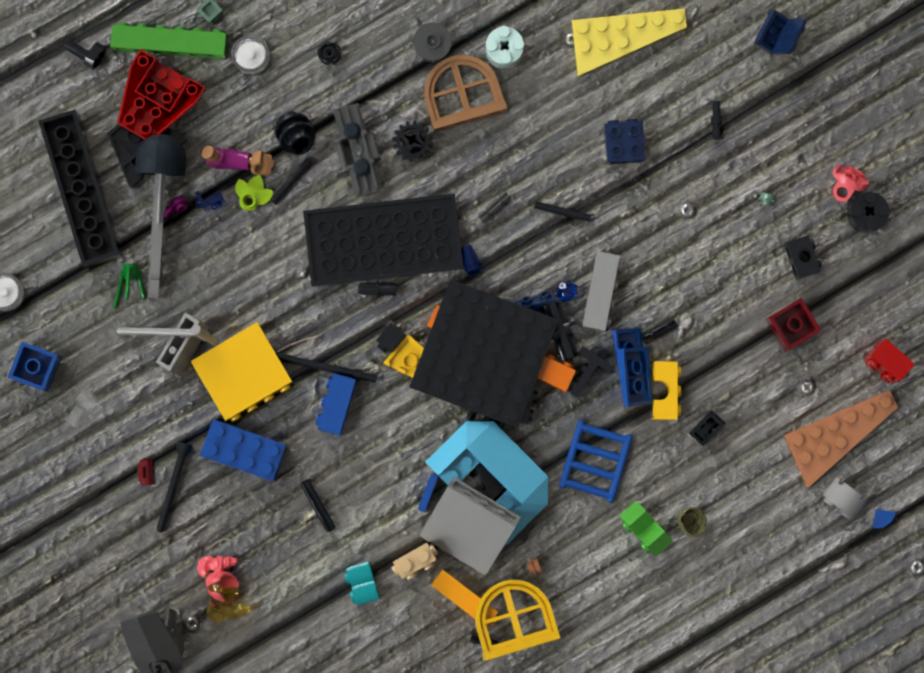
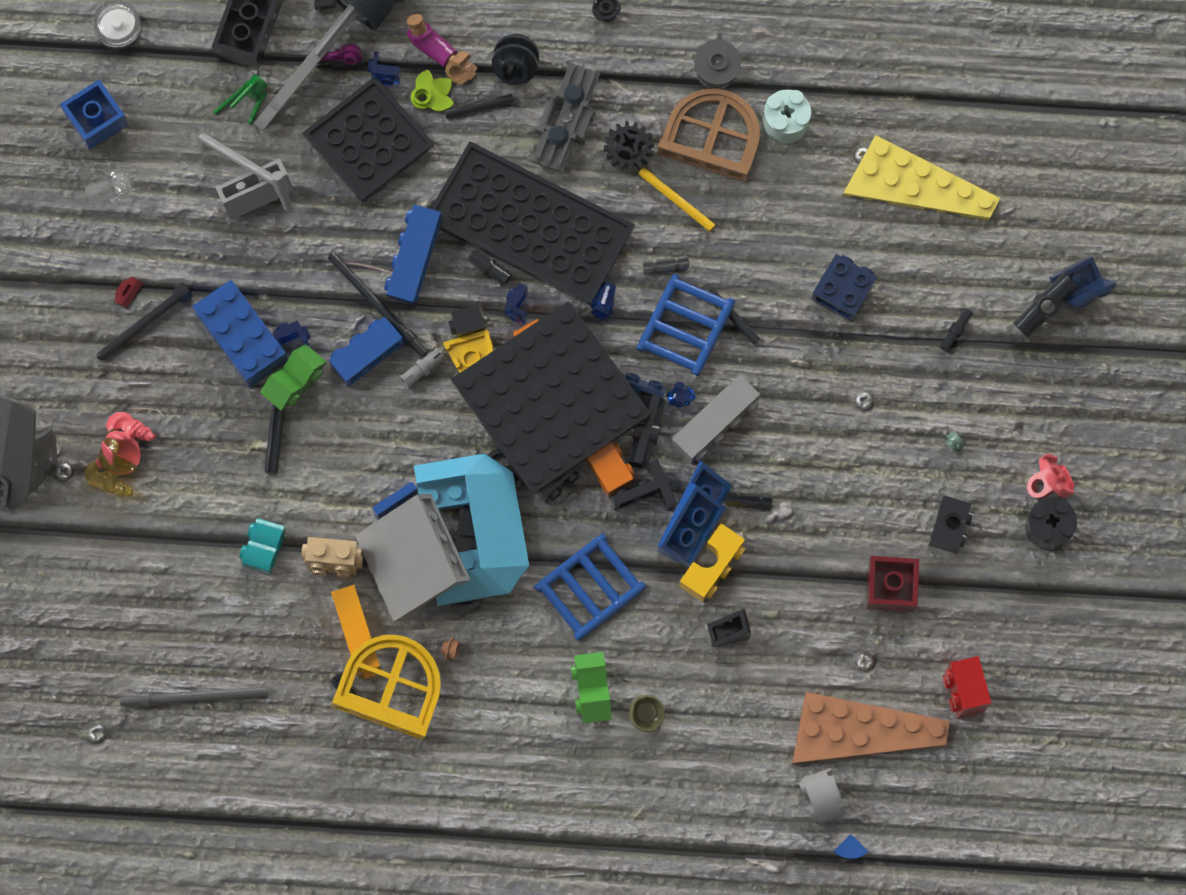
camera: 30 degrees right, 10 degrees down
yellow panel [191,322,294,422] -> none
none -> bright green brick [260,344,326,410]
none -> clear blue bracket [272,320,311,346]
none -> black plate [302,76,434,203]
none -> blue brick [384,204,443,306]
none -> light grey pin [399,348,445,389]
none -> clear blue bracket [505,283,528,324]
none -> blue bar [636,274,736,376]
none -> yellow bar [638,167,716,232]
none -> black piece [1013,272,1079,338]

